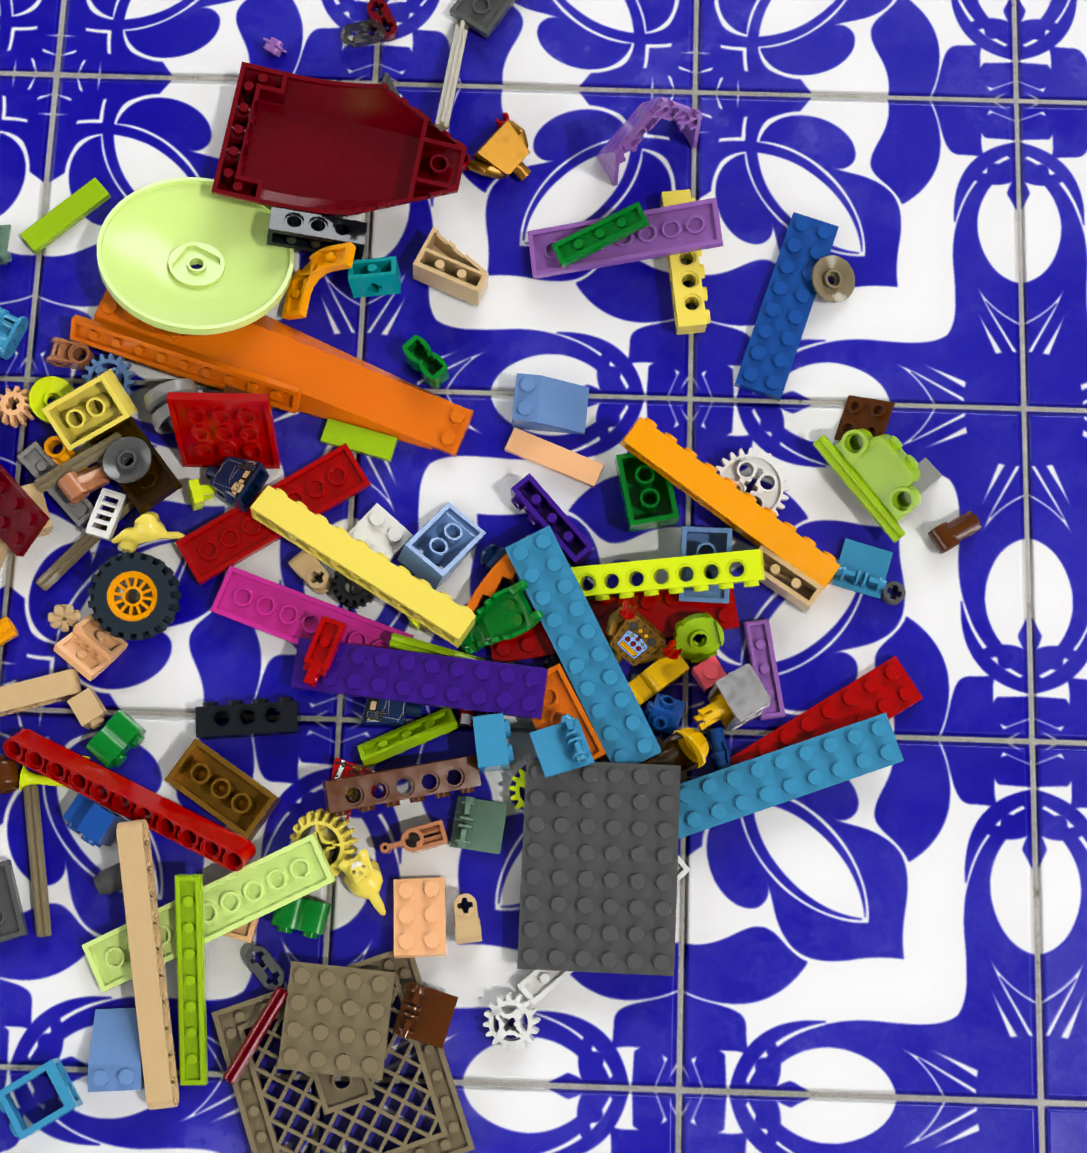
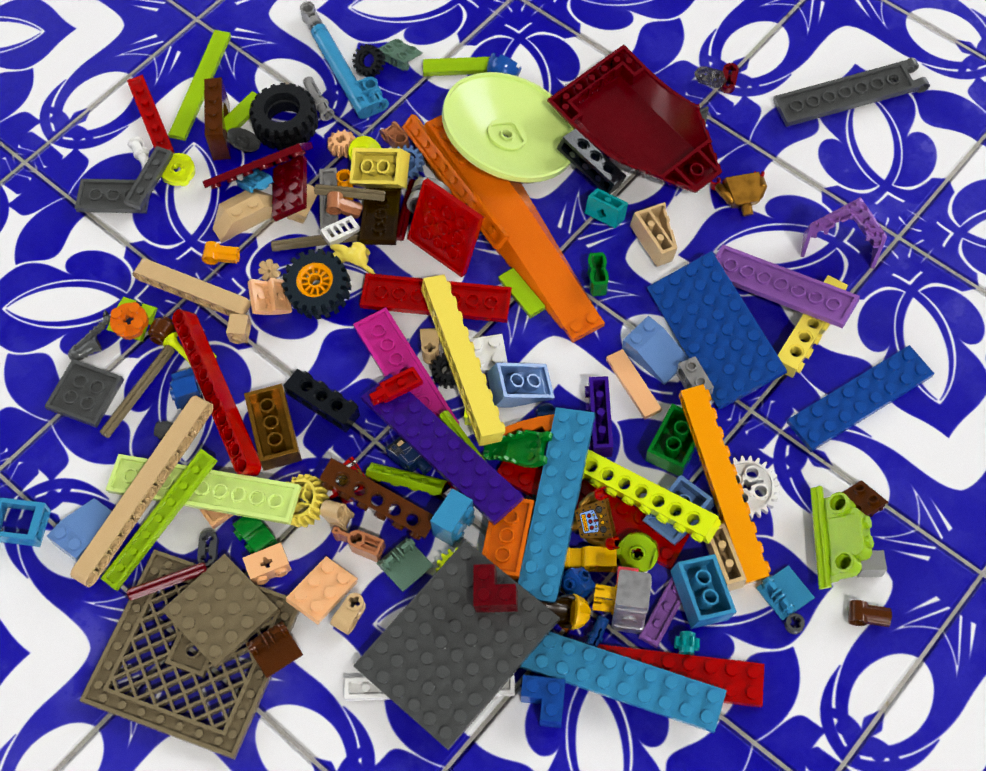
camera: 40 degrees right, 15 degrees down
green brick [85,709,146,769] -> none
dark grey dish [102,437,152,483] -> none
neon yellow tile [187,479,214,511] -> none
dark blue torso [206,457,269,513] -> none
medium lavender plate [263,36,287,58] -> none
light orange plate [282,242,356,320] -> none
light yellow animal [338,849,386,916] -> none
axle [435,19,469,132] -> none
white gear [483,992,541,1052] -> none
dark azure hinge [529,714,595,778] -> none
green plate [552,201,650,268] -> none
dark tan dish [811,255,855,303] -> none
none -> light nougat brick [242,542,292,585]
none -> tan piece [320,500,355,532]
none -> dark red axle [397,179,416,241]
none -> dark red brick [473,564,518,613]
none -> blue cylinder [487,53,522,76]
none -> blue brick [521,675,566,728]
none -> blue plate [647,251,787,410]
none -> dark azure brick [670,554,737,629]
none -> teal gear [674,631,700,655]
none -> light grey brick [676,356,714,395]

